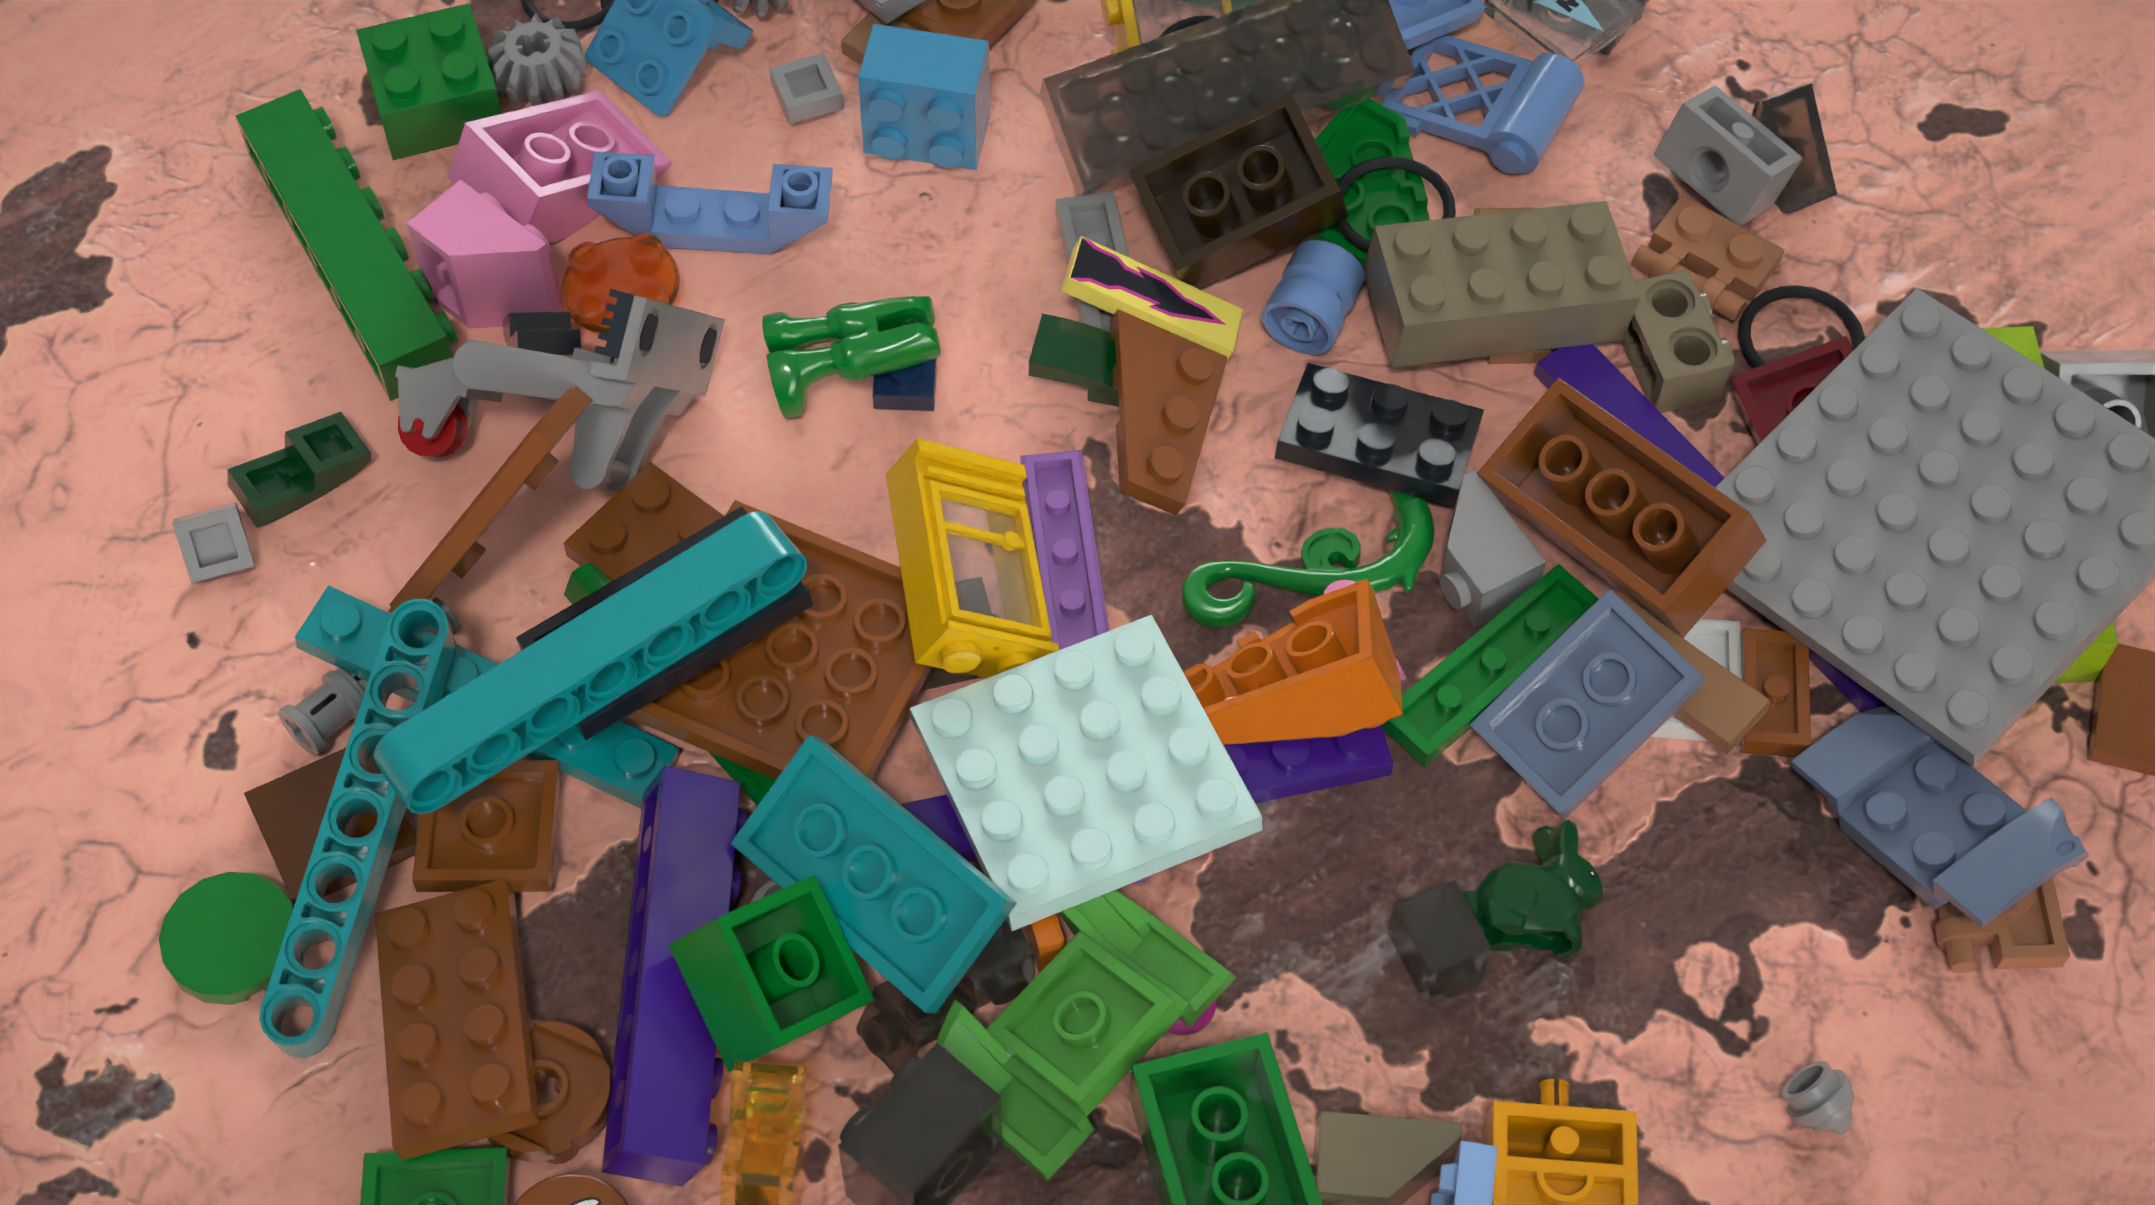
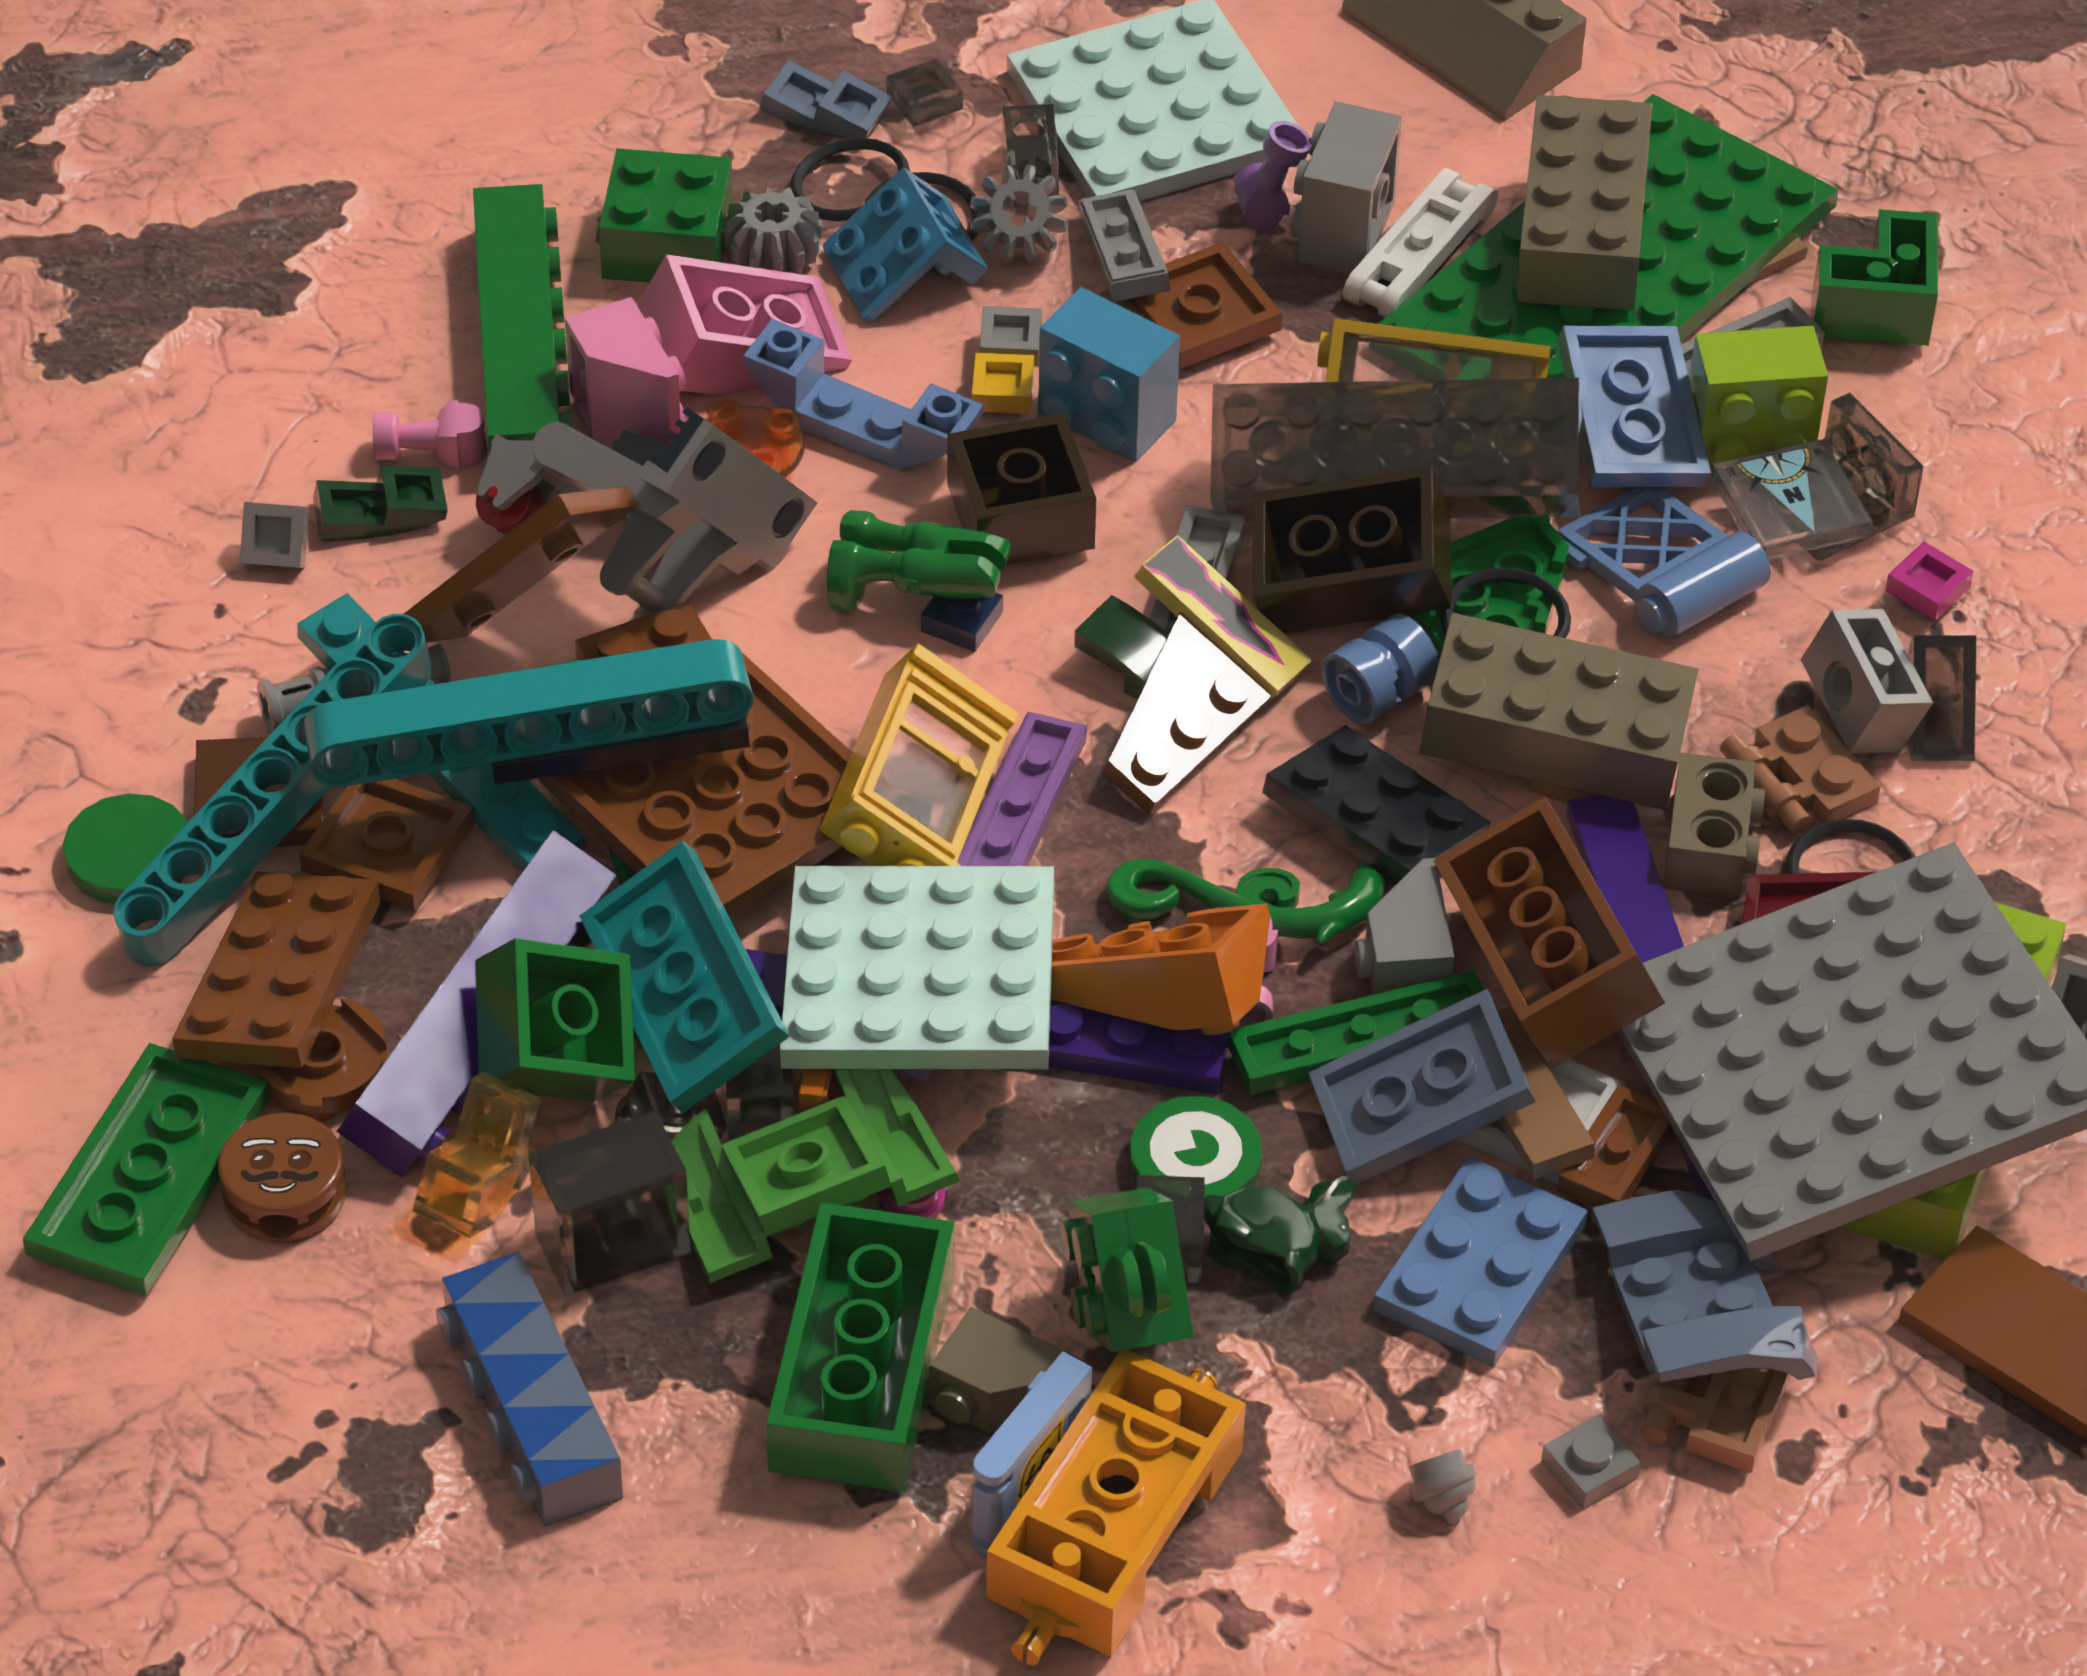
camera: 25 degrees right, 10 degrees down
none -> bright pink leg [373,400,487,471]
none -> dark brown brick [947,413,1096,565]
none -> yellow plate [972,353,1034,414]
none -> green brick [1060,1188,1194,1352]
none -> tile [1130,1096,1262,1215]
none -> medium blue plate [1373,1156,1588,1368]
none -> light grey plate [1541,1414,1641,1509]
none -> dark pink plate [1885,541,1974,621]

